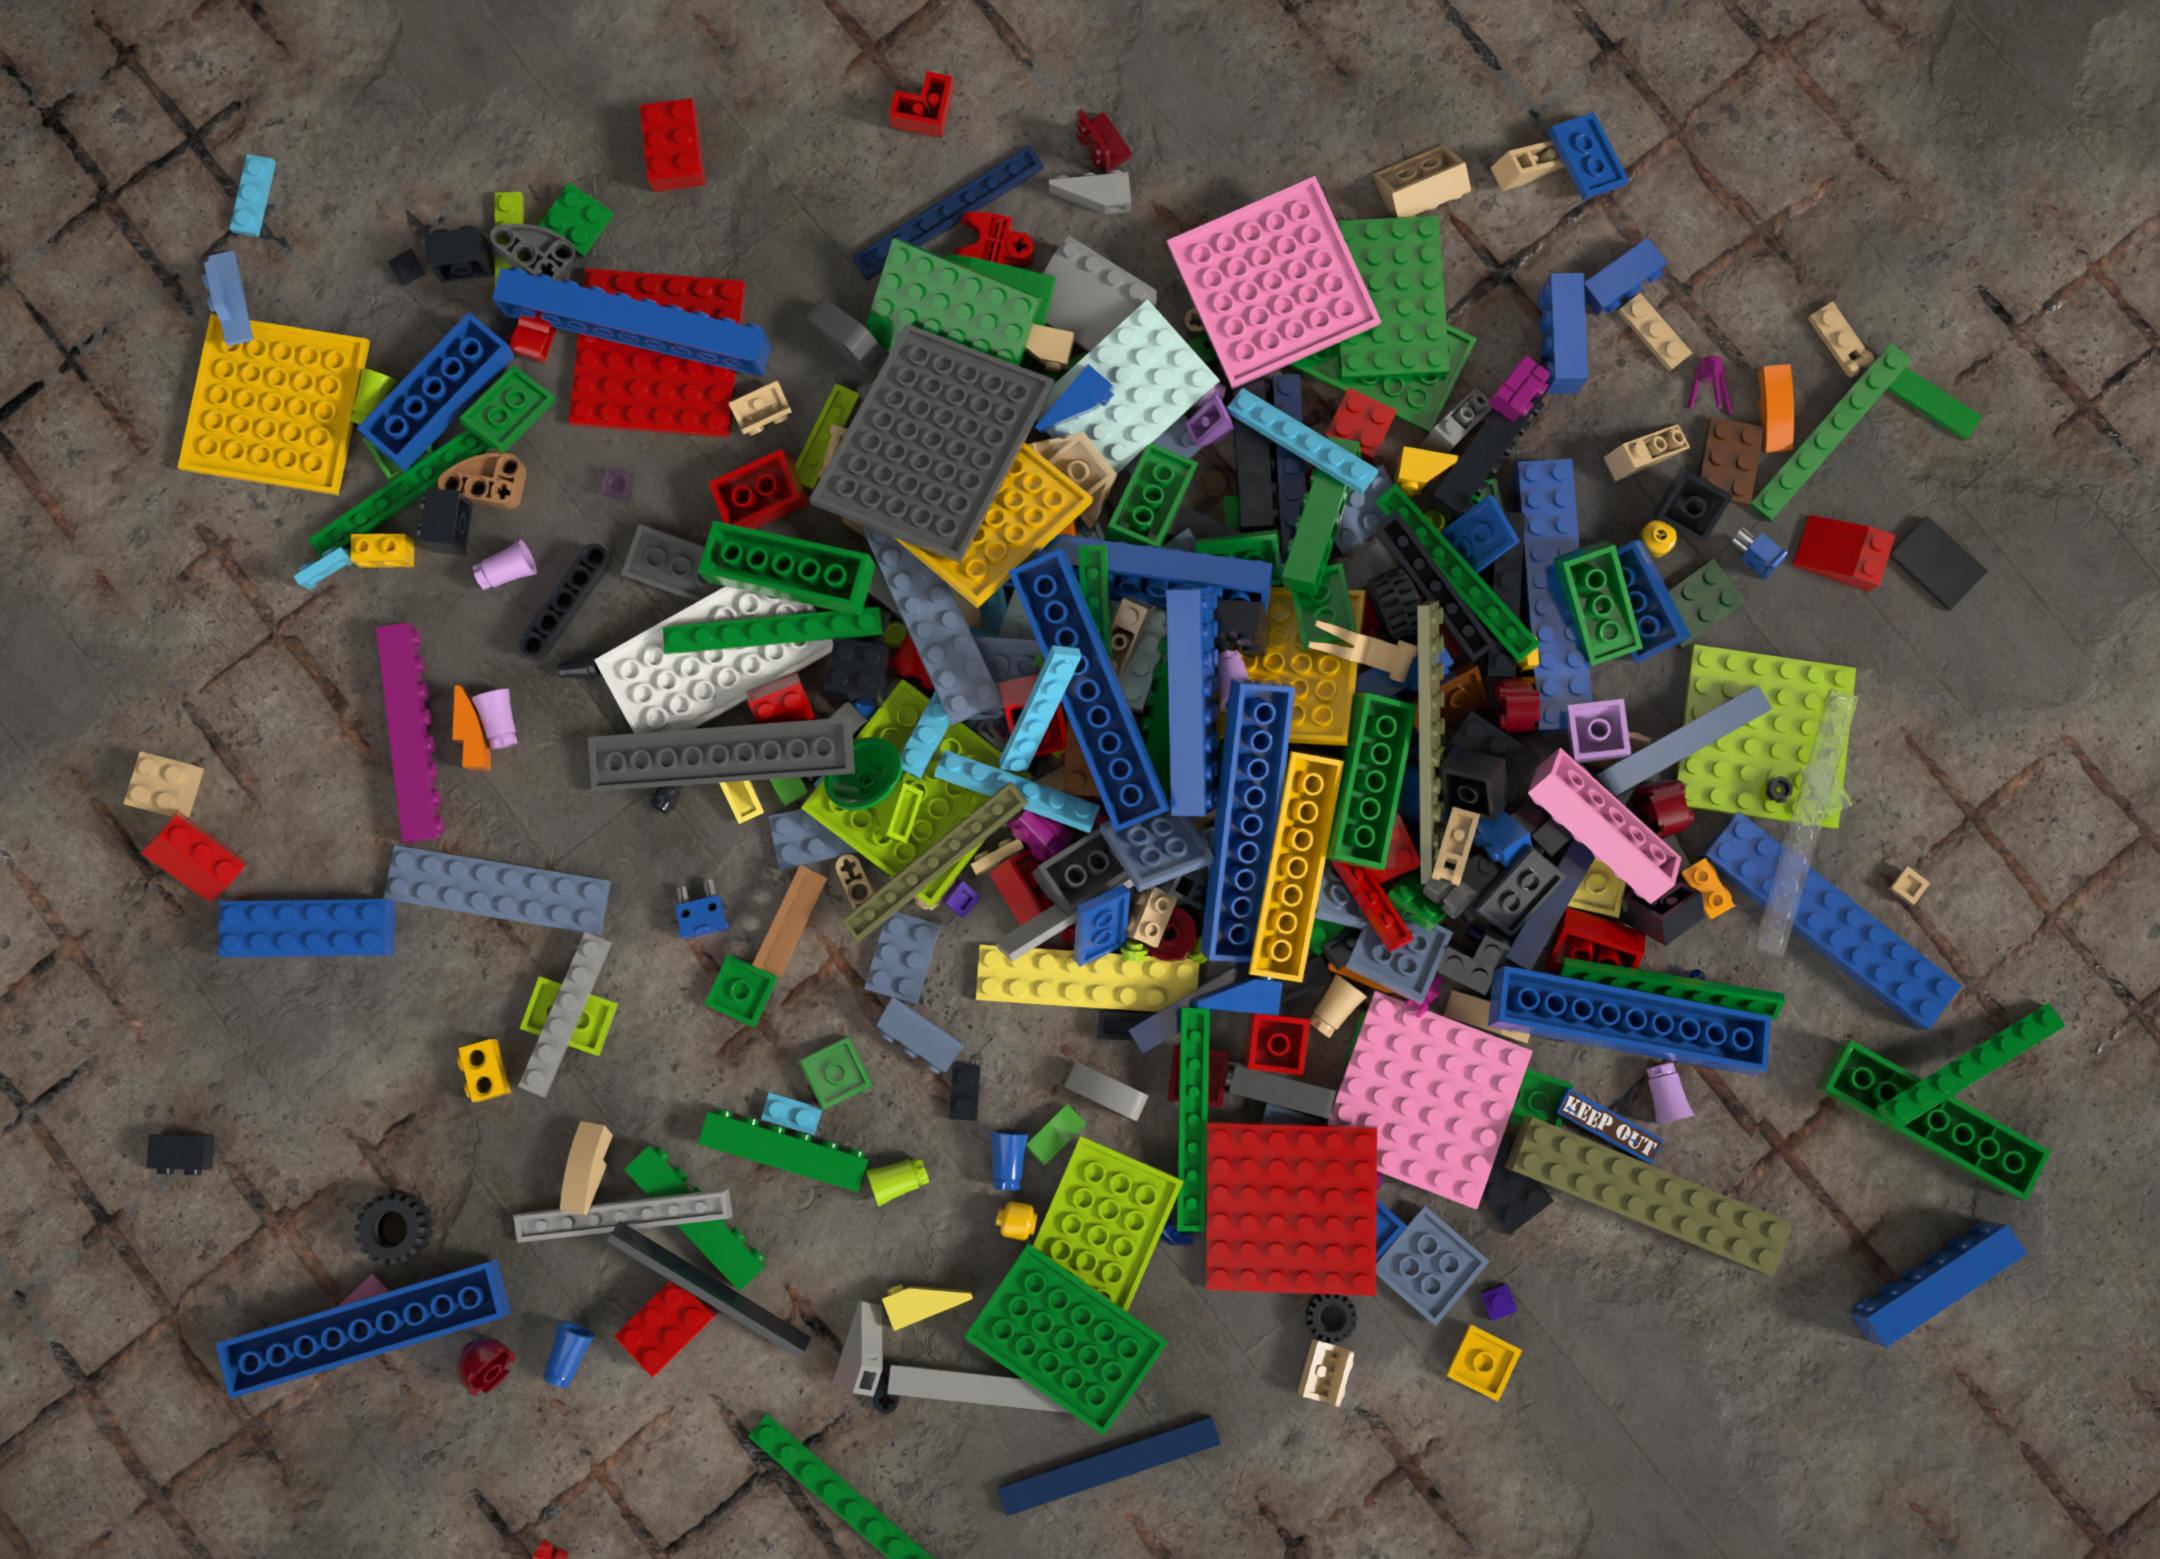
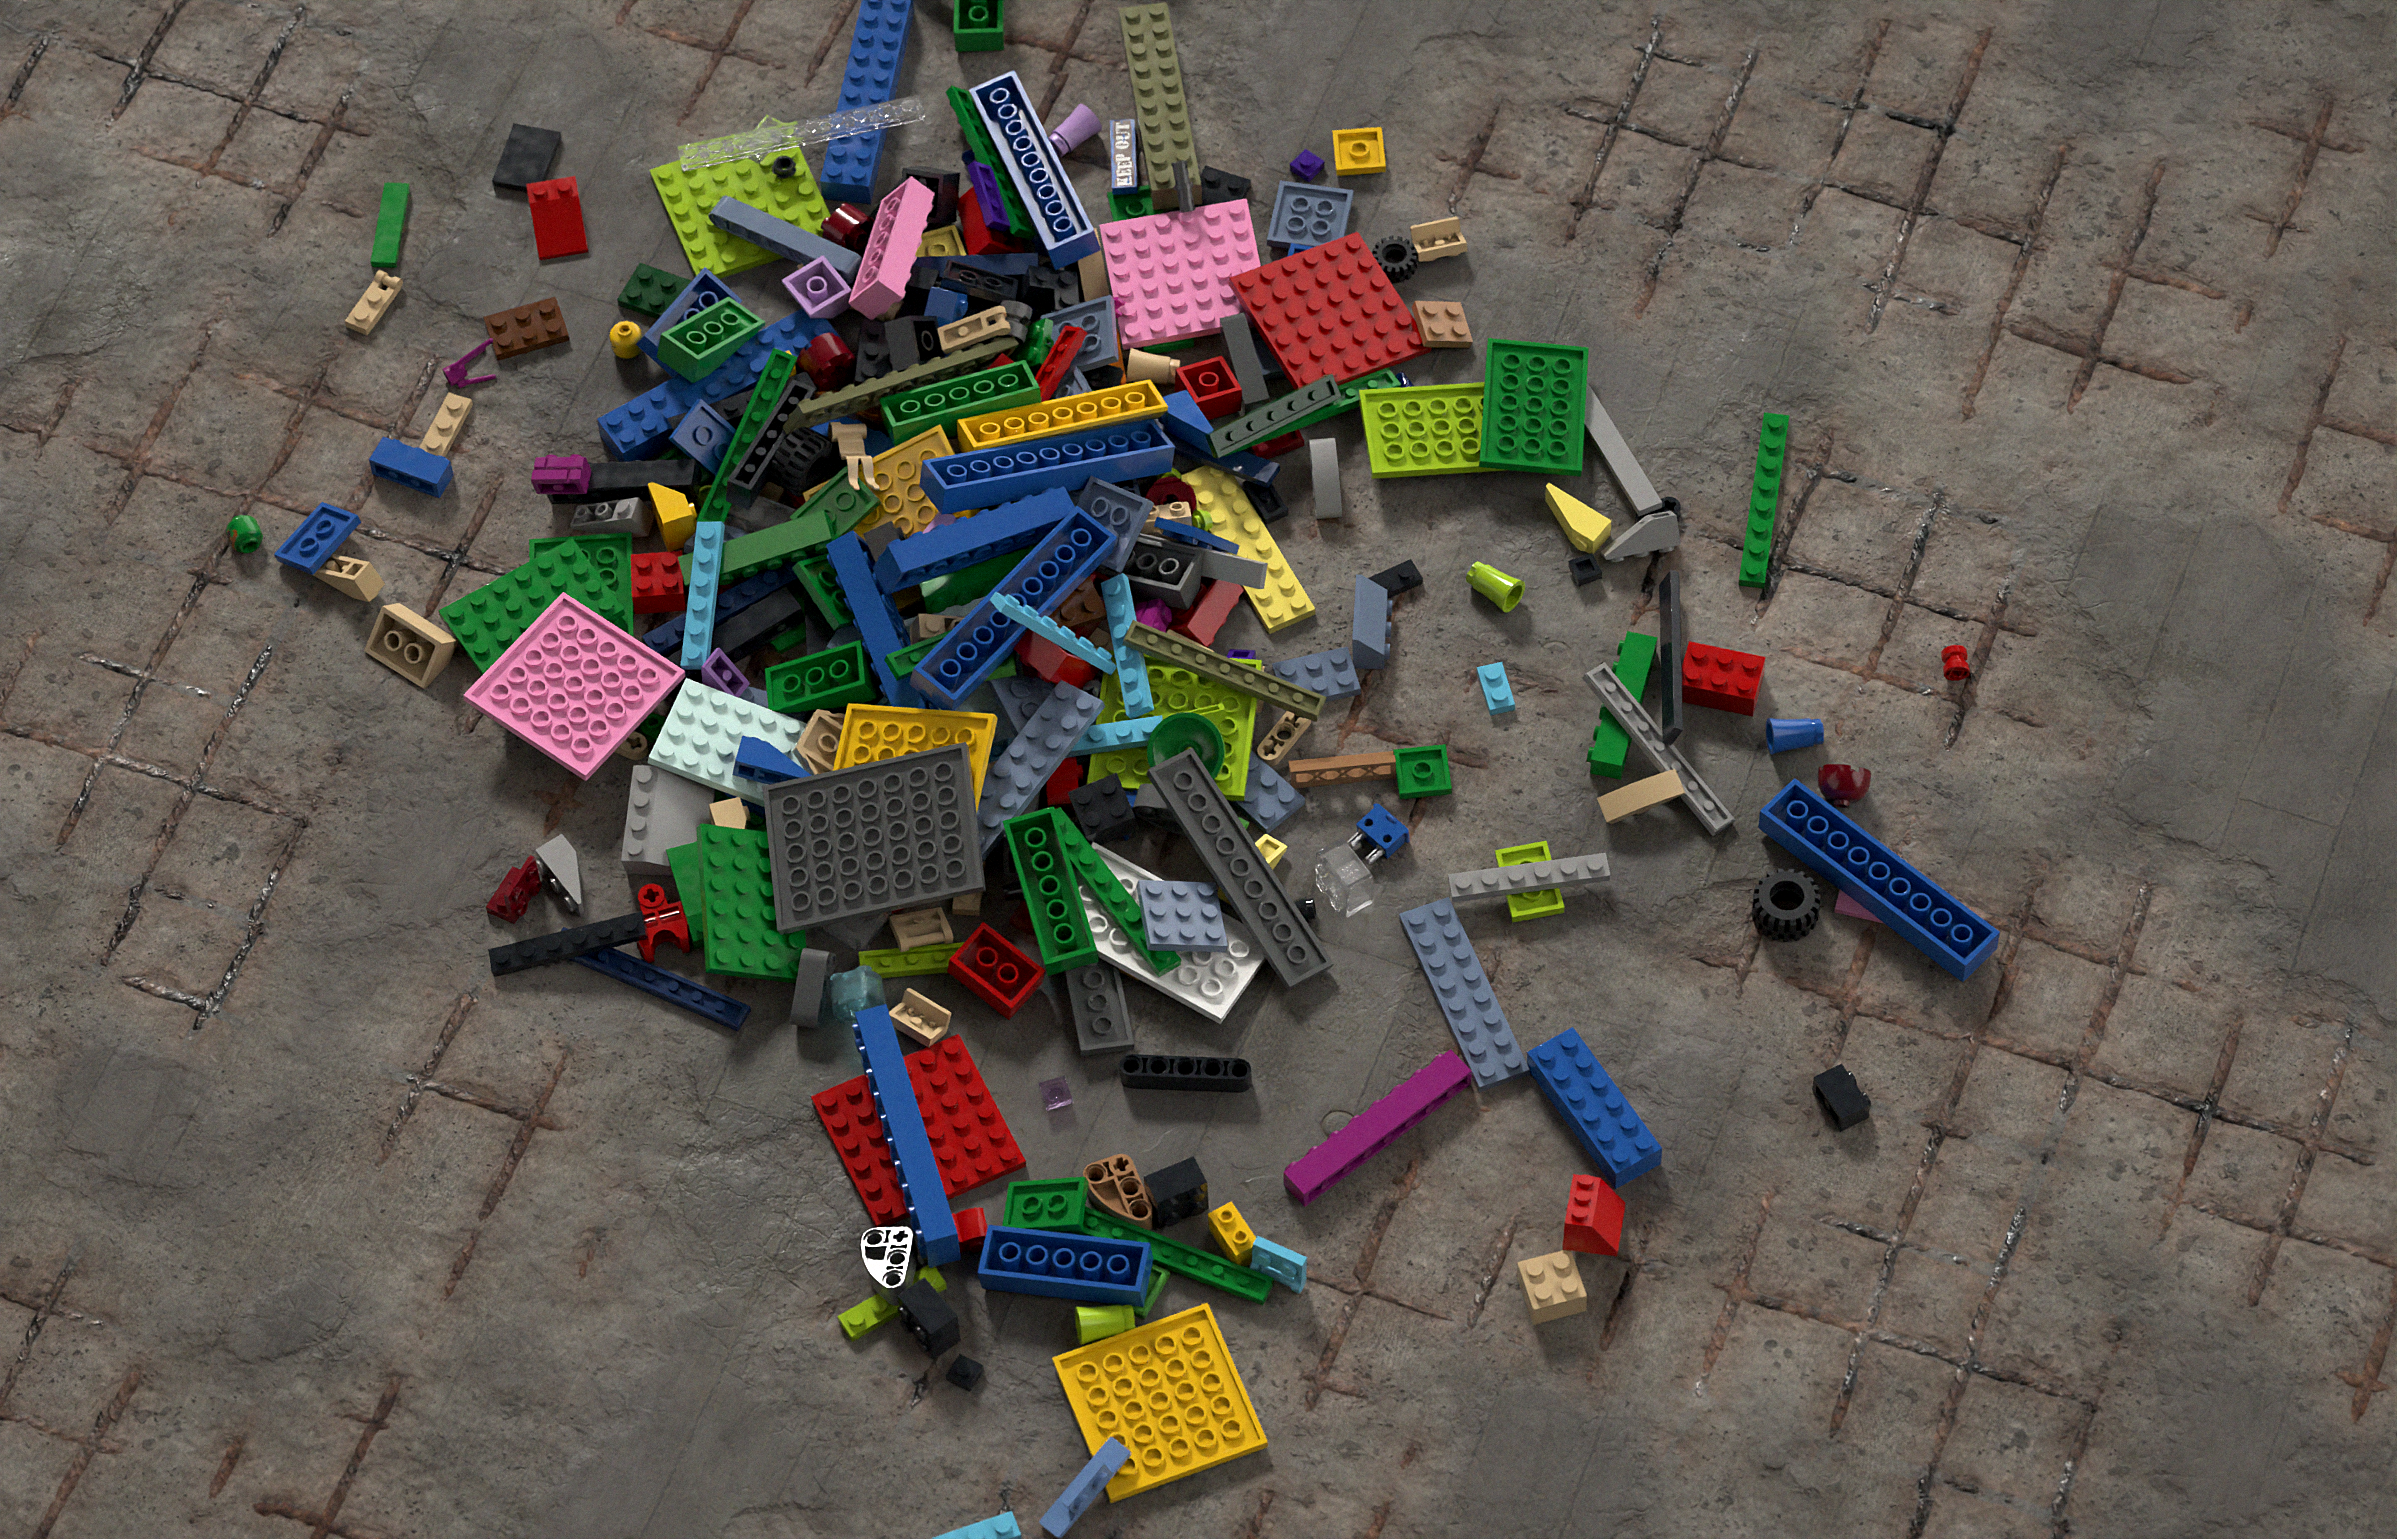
camera: 120 degrees left, 25 degrees down
orange slope [452,685,491,770] -> none
yellow brick [457,1039,511,1102] -> none
lavender plant [471,689,518,750] -> none
lavender plant [473,539,537,590] -> none
green plate [539,183,614,258] -> none
black cone [558,653,601,679] -> none
red brick [639,98,706,192] -> none
green brick [698,1108,870,1192] -> none
red brick [746,672,817,724] -> none
green tile [798,1036,873,1111] -> none
red brick [889,71,954,138] -> none
blue plant [990,1130,1029,1190] -> none
yellow head [996,1201,1038,1241] -> none
dark blue tile [998,1416,1221,1517] -> none
bright green slope [1026,1104,1087,1166] -> none
blue brick [1537,273,1588,394] -> none
tan slope [1603,424,1690,481] -> none
black brick [1653,466,1733,543] -> none
light orange bracket [1682,858,1735,919] -> none
blue piece [1732,527,1788,580] -> none
green plate [1750,342,1912,522] -> none
orange slope [1758,364,1794,453] -> none
tan plate [1888,866,1930,905] -> none
none -> green head [226,515,263,553]
none -> black plate [488,911,648,977]
none -> clear light blue brick [829,965,886,1024]
none -> dark purple plate [967,161,1011,232]
none -> sand blue plate [1136,880,1228,953]
none -> dark grey pin [1171,160,1196,212]
none -> plate [1205,374,1341,458]
none -> clear brick [1315,838,1373,918]
none -> medium nougat plate [1412,301,1473,348]
none -> black plate [1568,553,1602,586]

